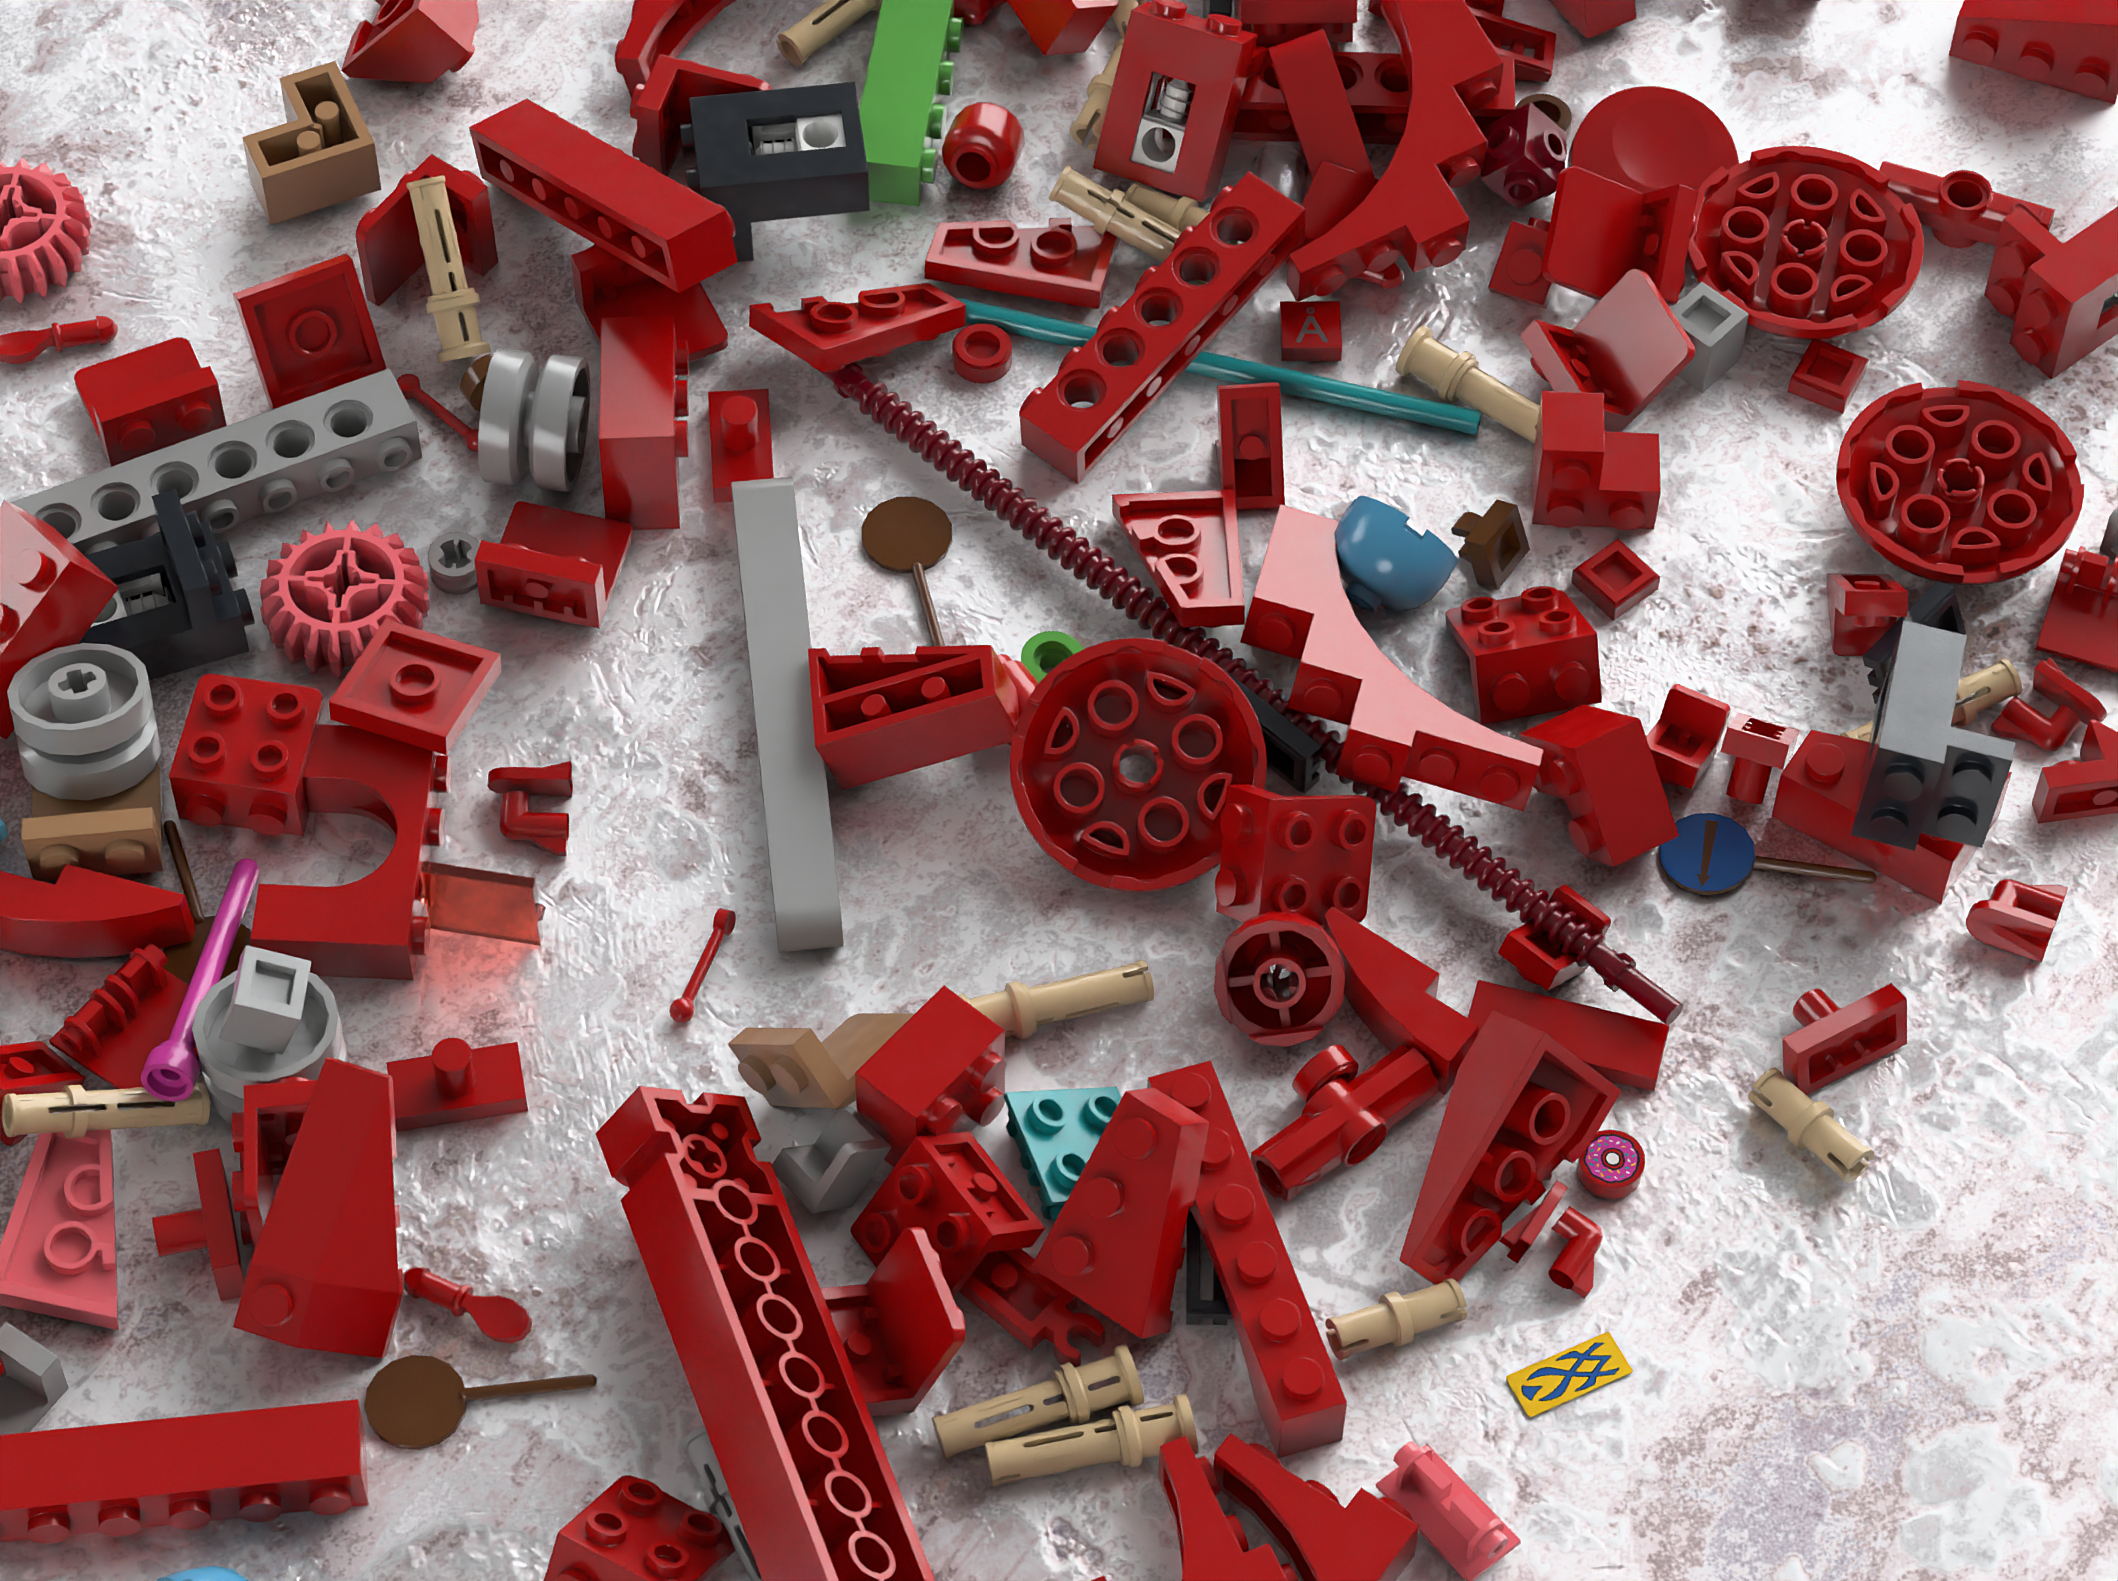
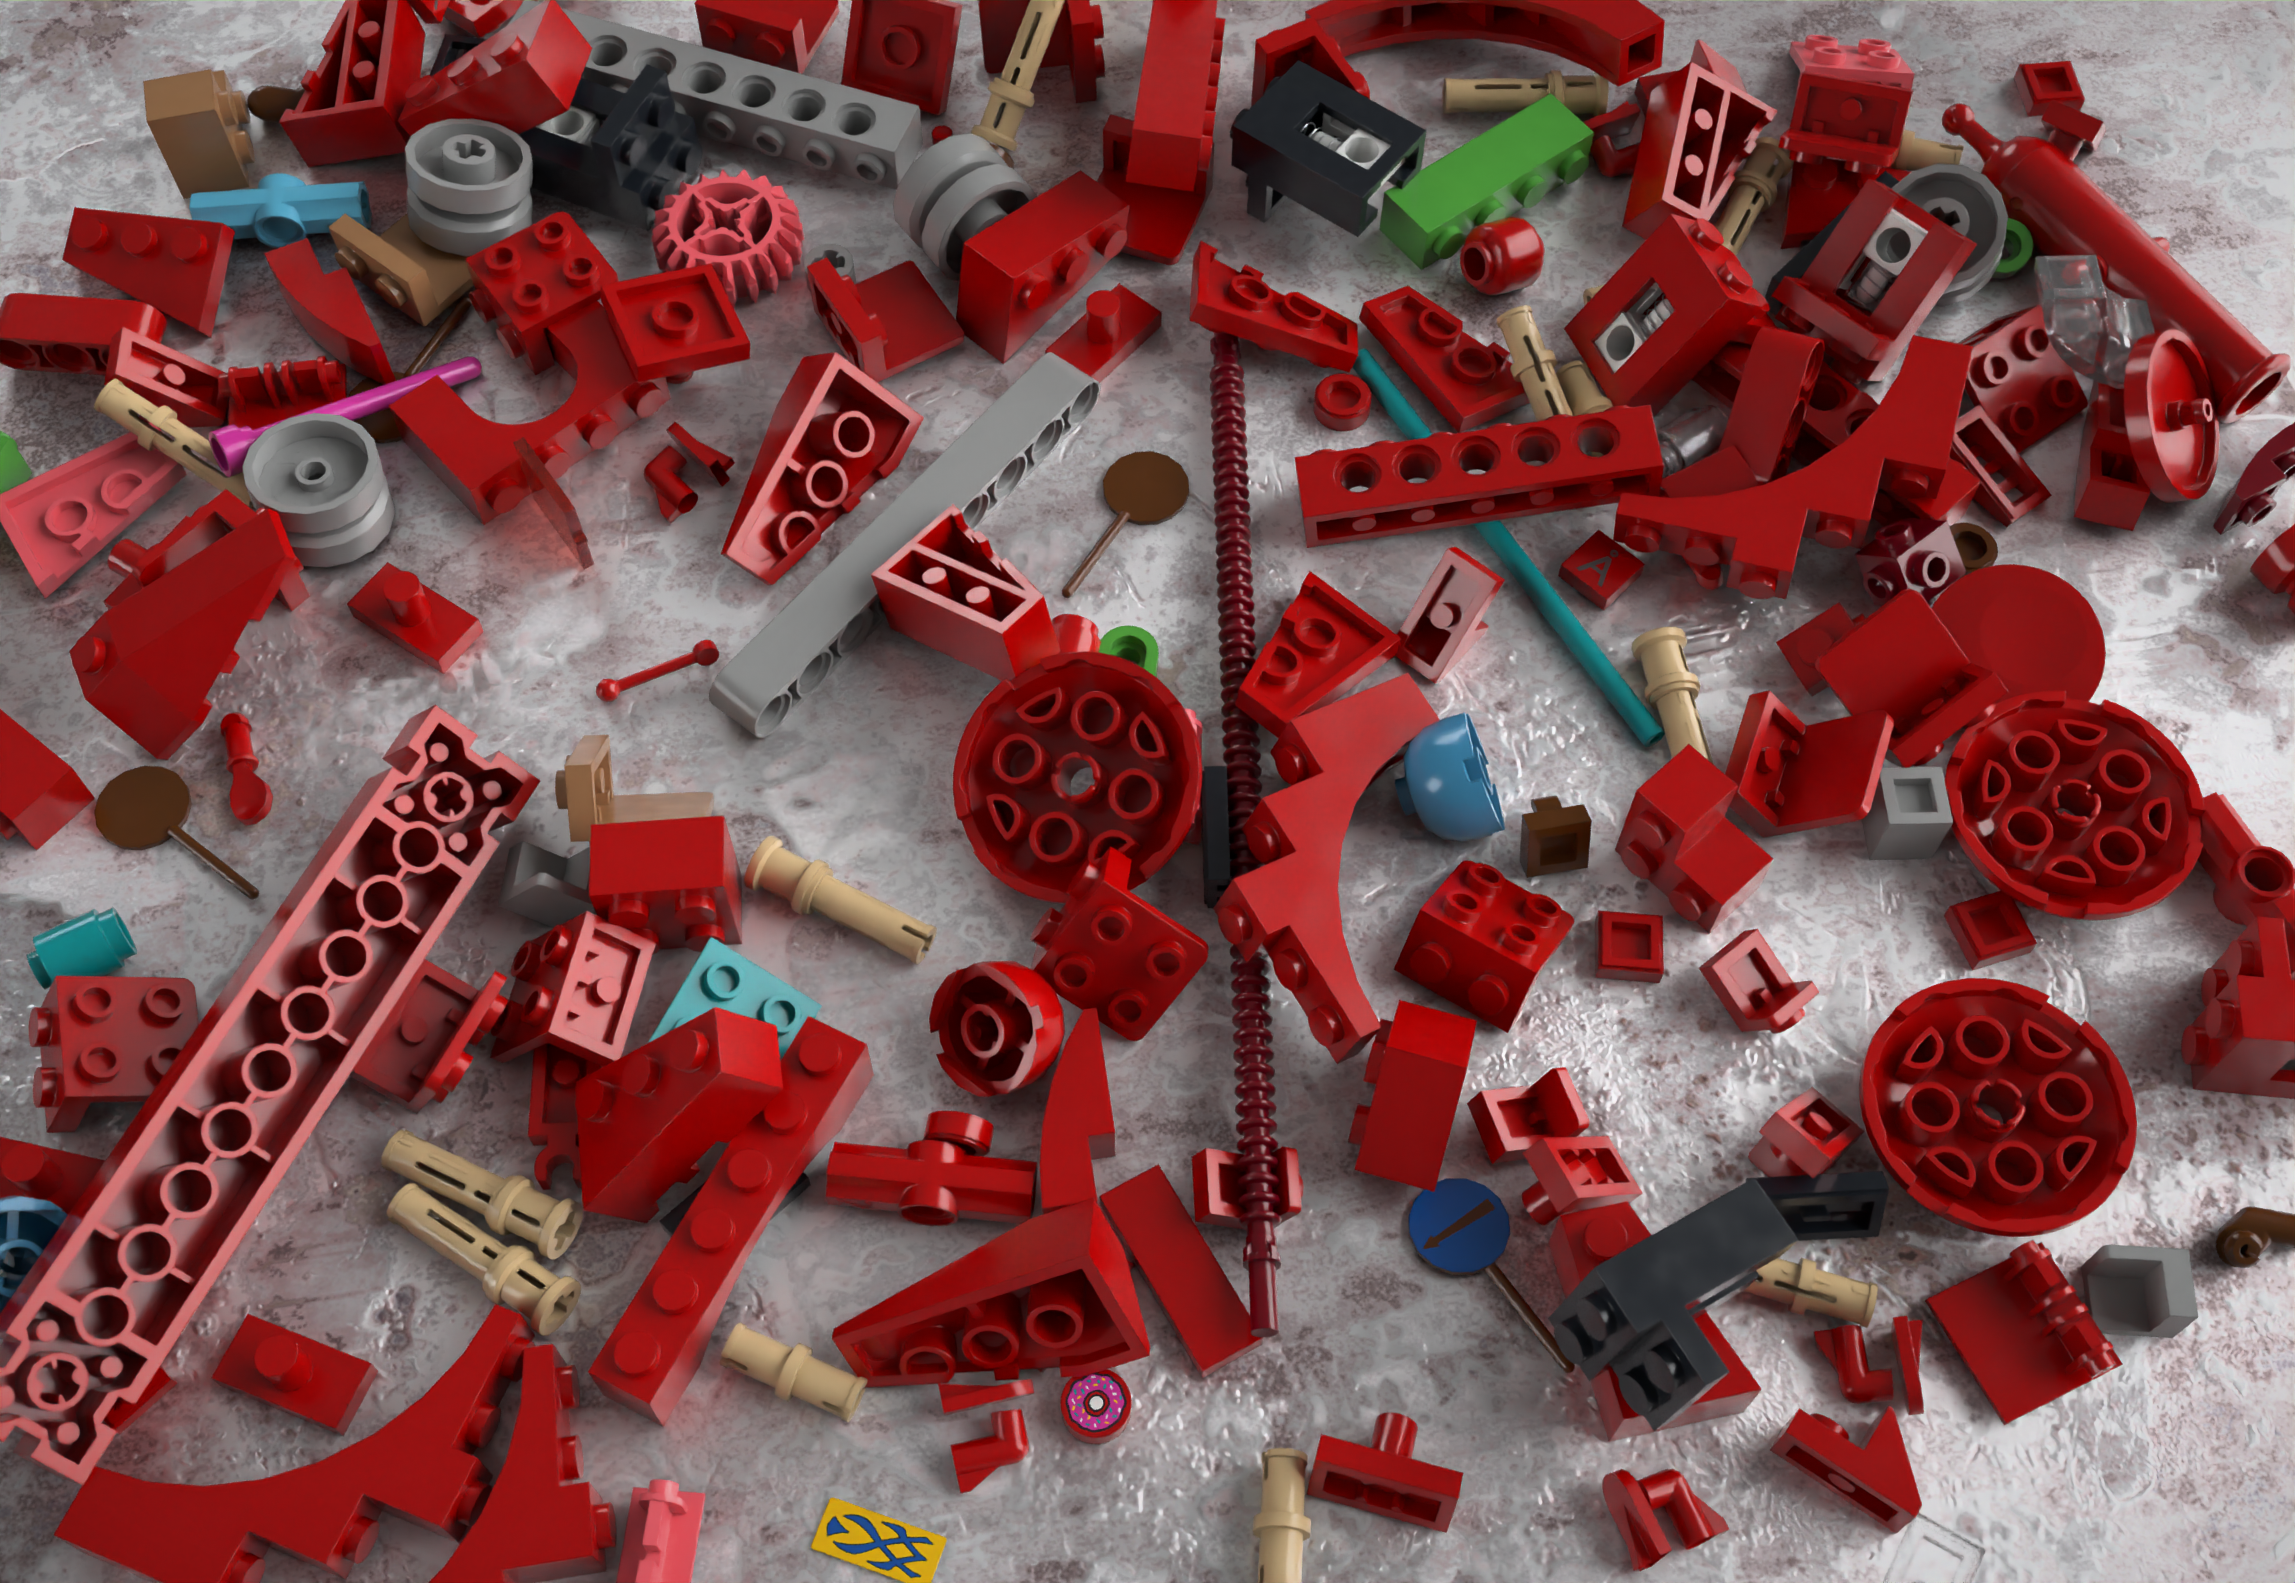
camera: 45 degrees right, 5 degrees up
light grey panel [219,945,311,1054] -> none
none -> teal brick [26,907,137,989]
none -> red wedge [721,352,924,585]
none -> red bracket [1699,929,1819,1034]

